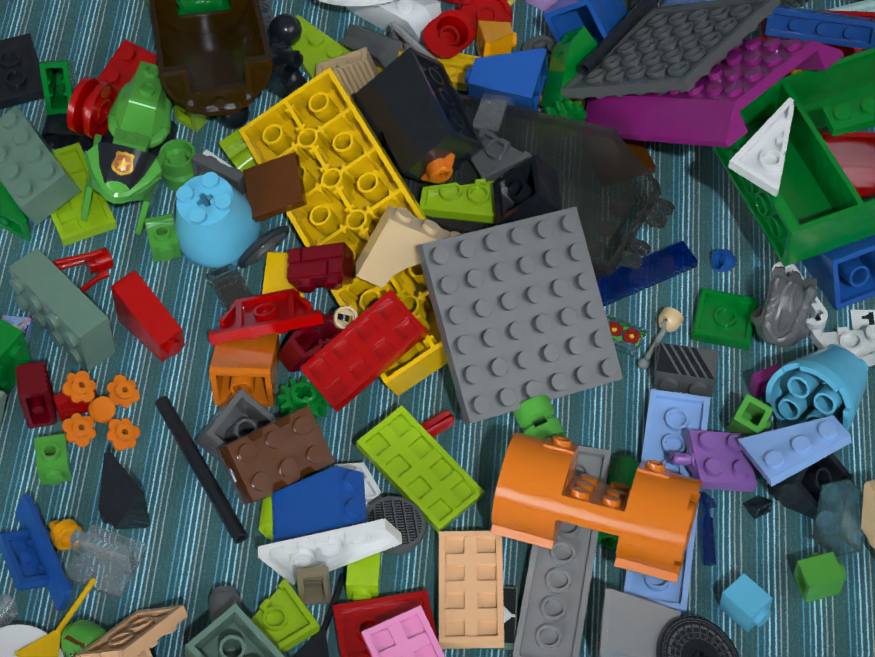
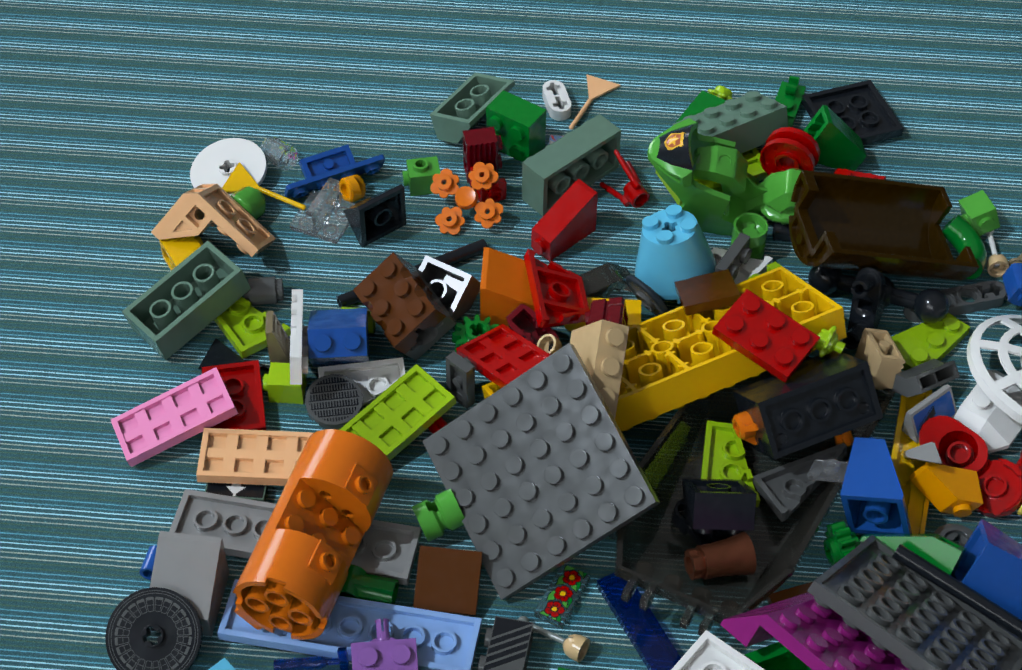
camera: 90 degrees right, 5 degrees down
none -> reddish brown tile [413,545,483,615]
none -> dark grey plate [446,351,475,409]
none -> copper plant [684,532,757,580]
none -> red plate [712,289,820,383]
none -> lime plant [815,326,846,358]
none -> light grey slope [902,442,942,464]

